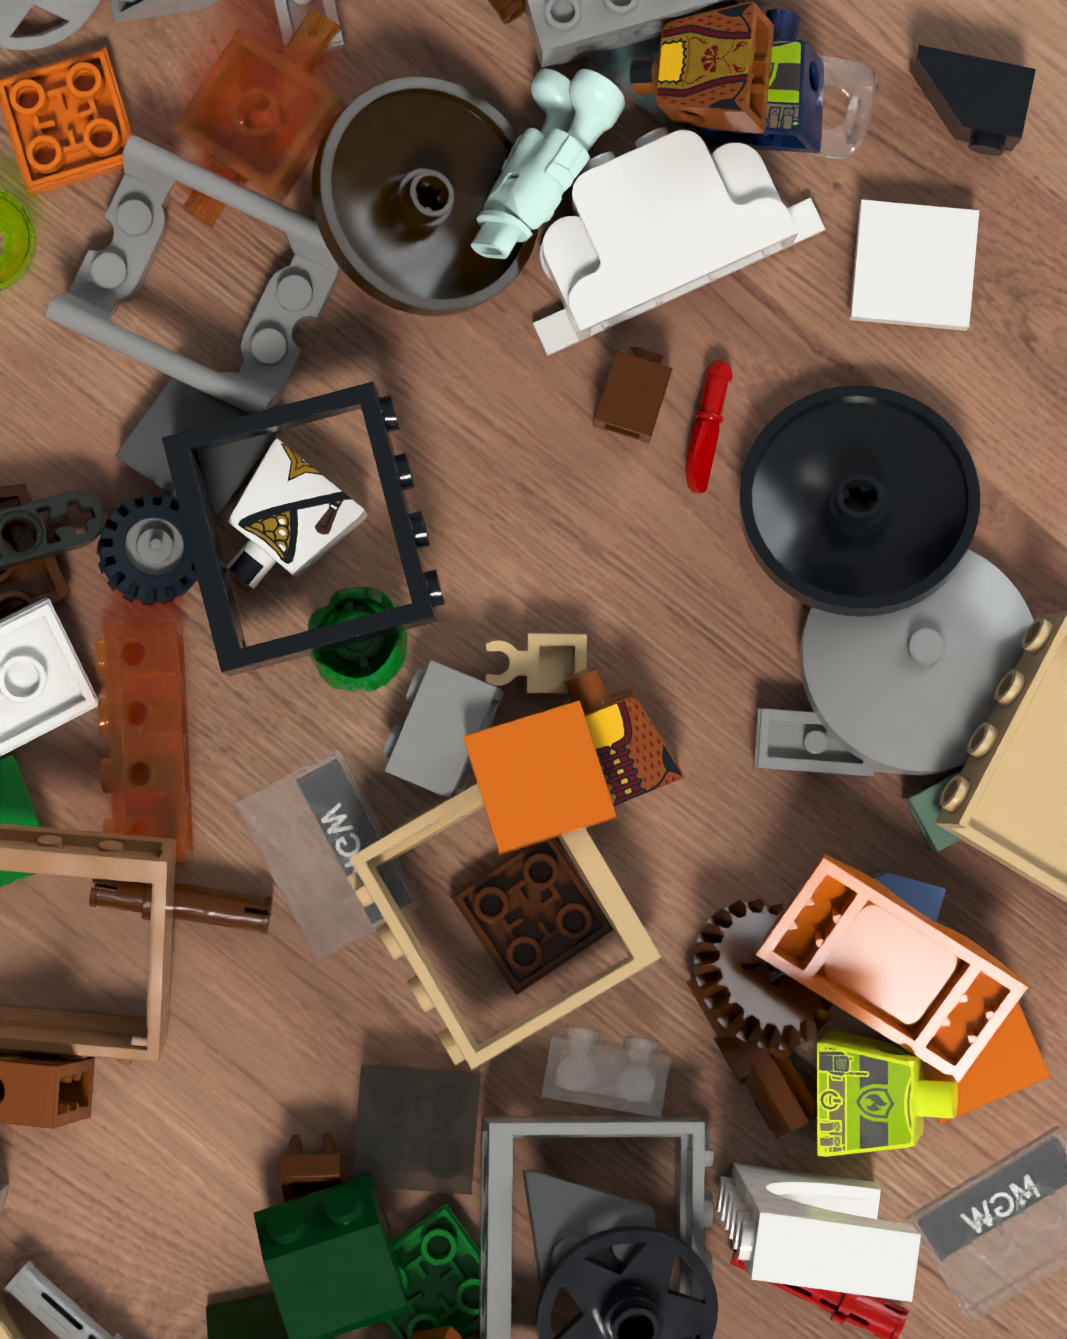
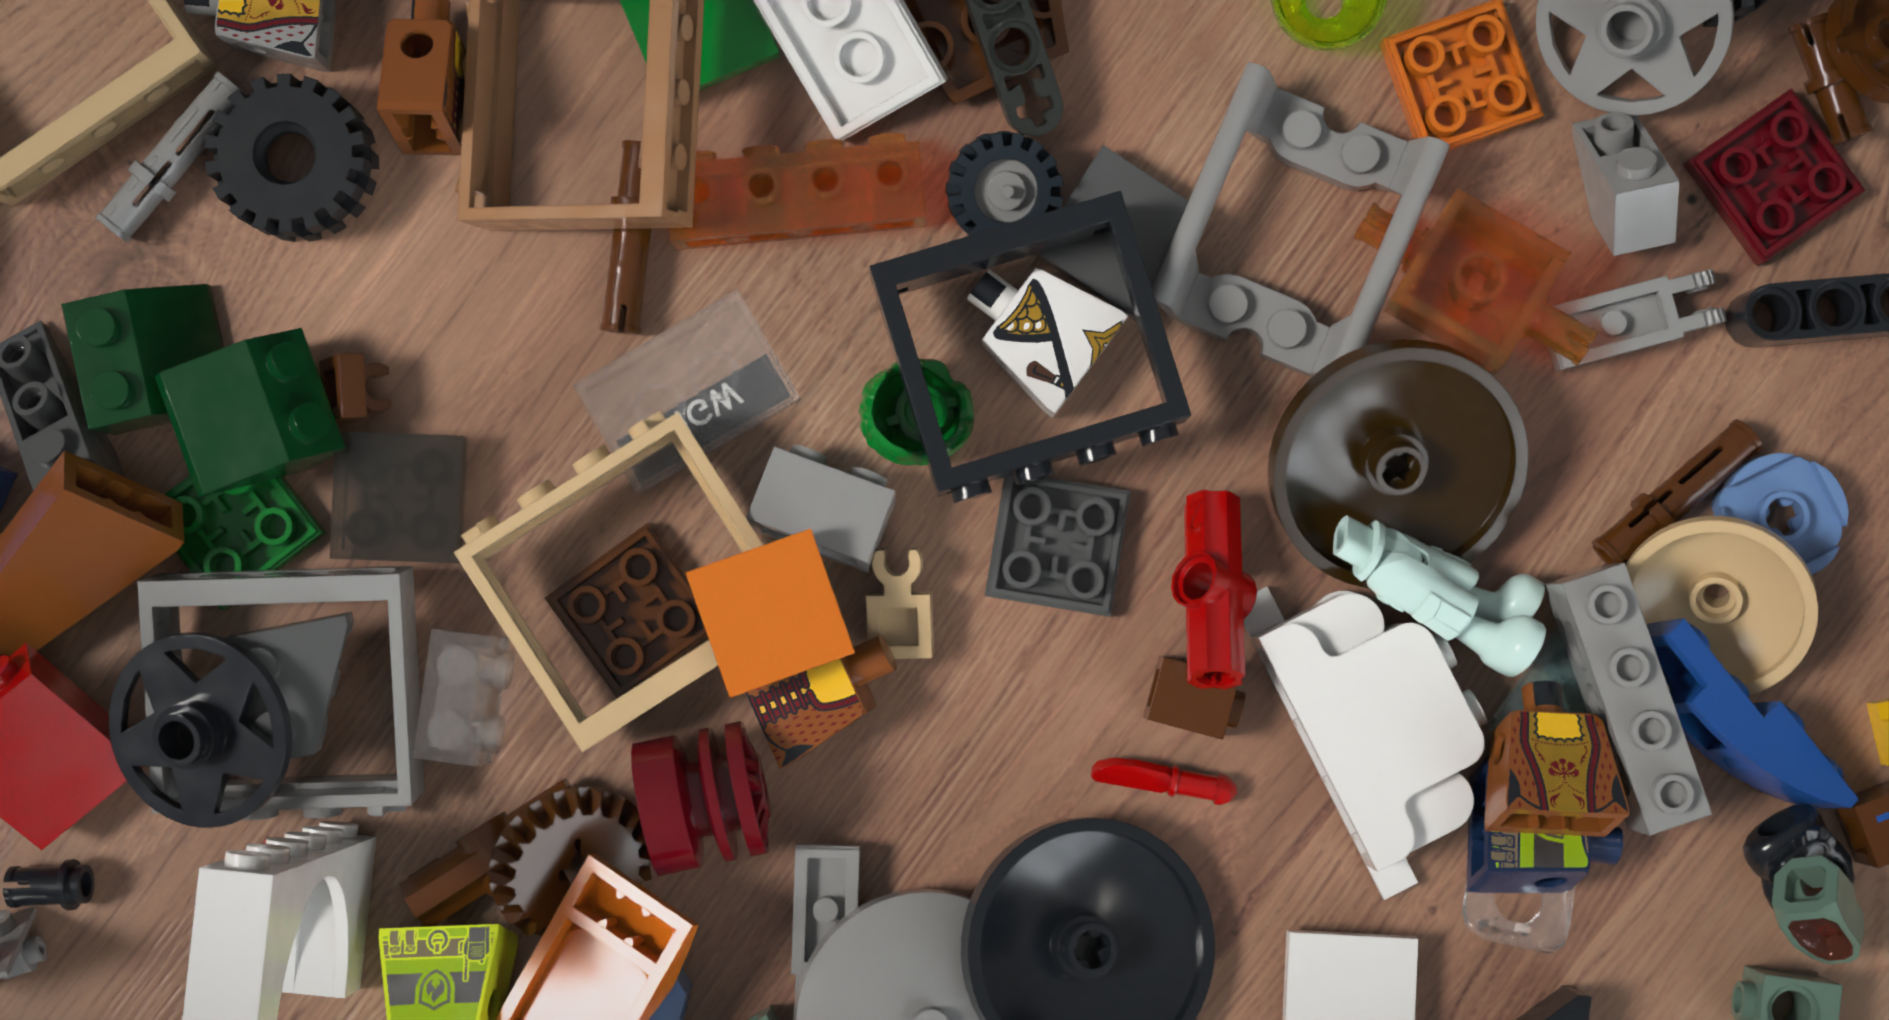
camera: 90 degrees right, 0 degrees up
none -> black tyre [205,73,379,242]
none -> dark red wheel [631,721,771,876]
none -> dark grey tile [985,475,1131,617]
none -> red piece [1171,489,1257,690]

